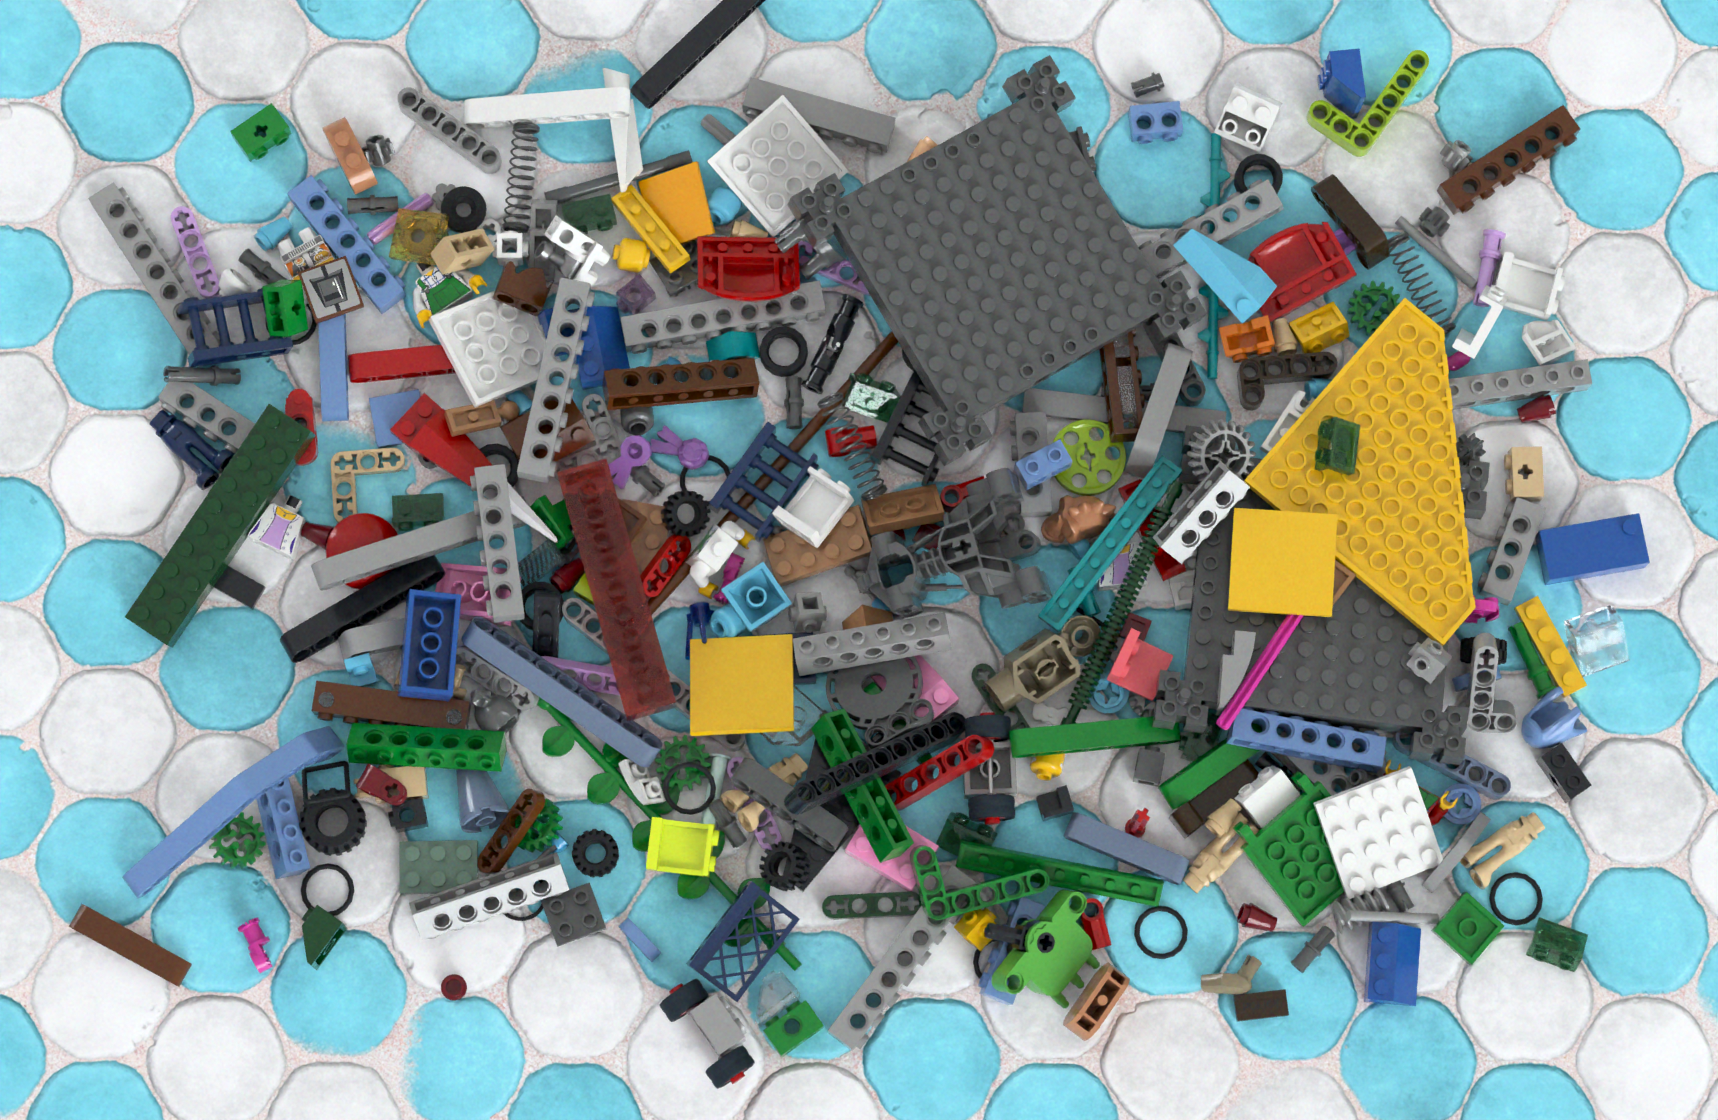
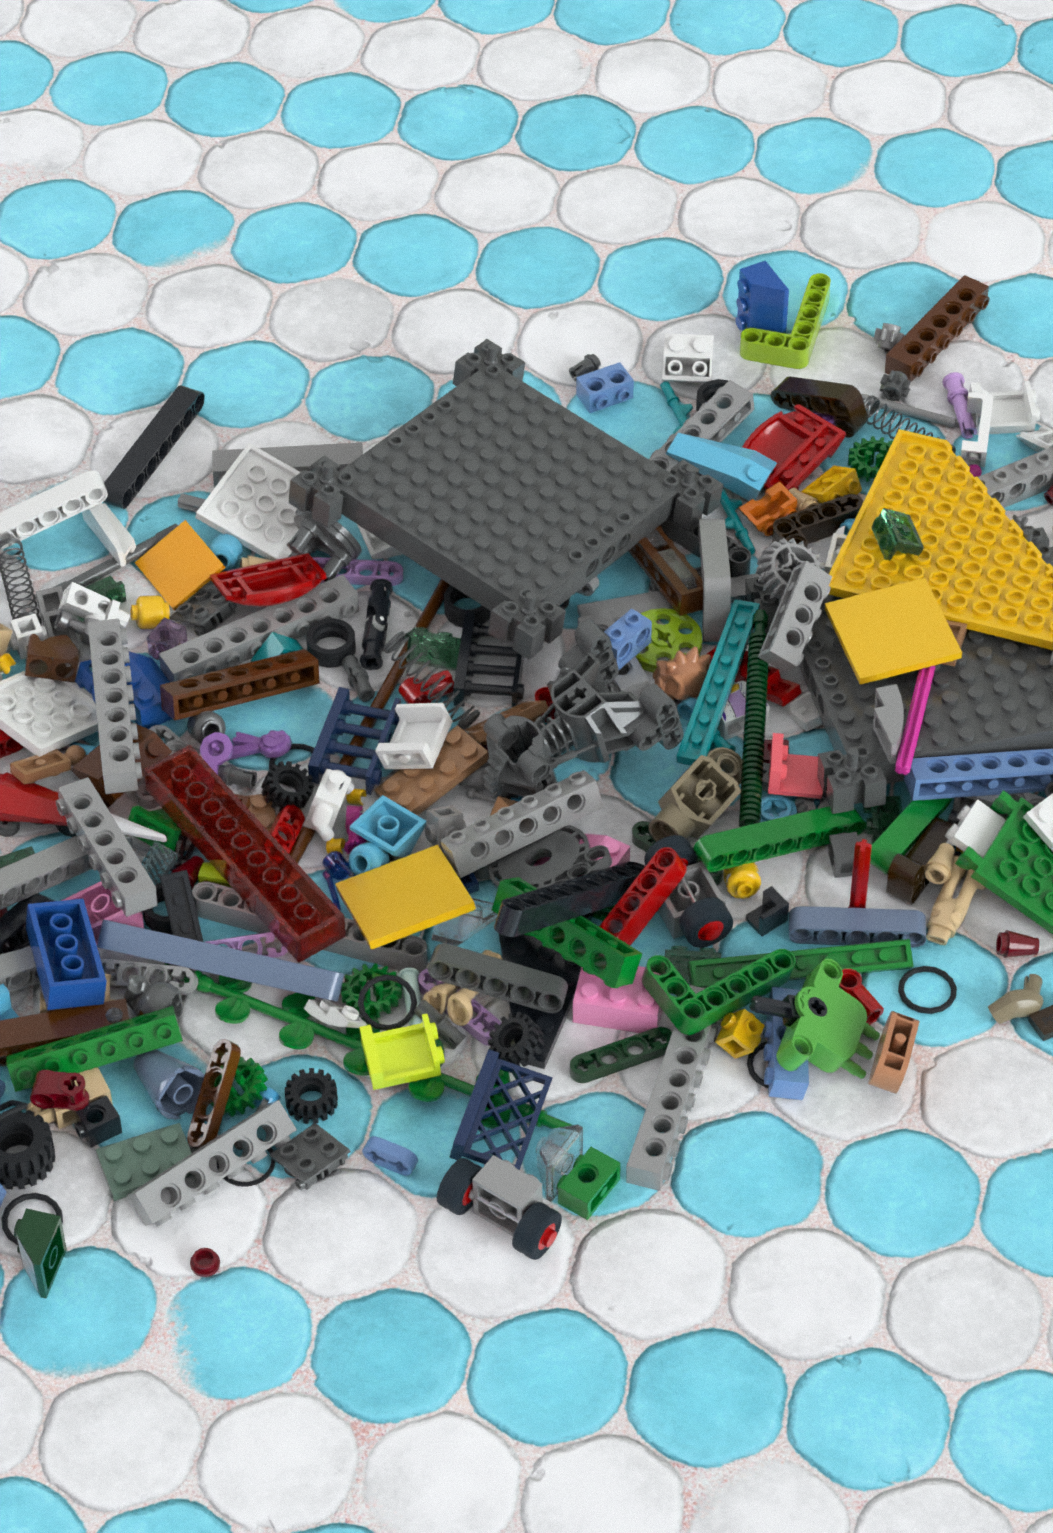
camera: 15 degrees left, 30 degrees down
yellow plate [611,184,691,273] -> none

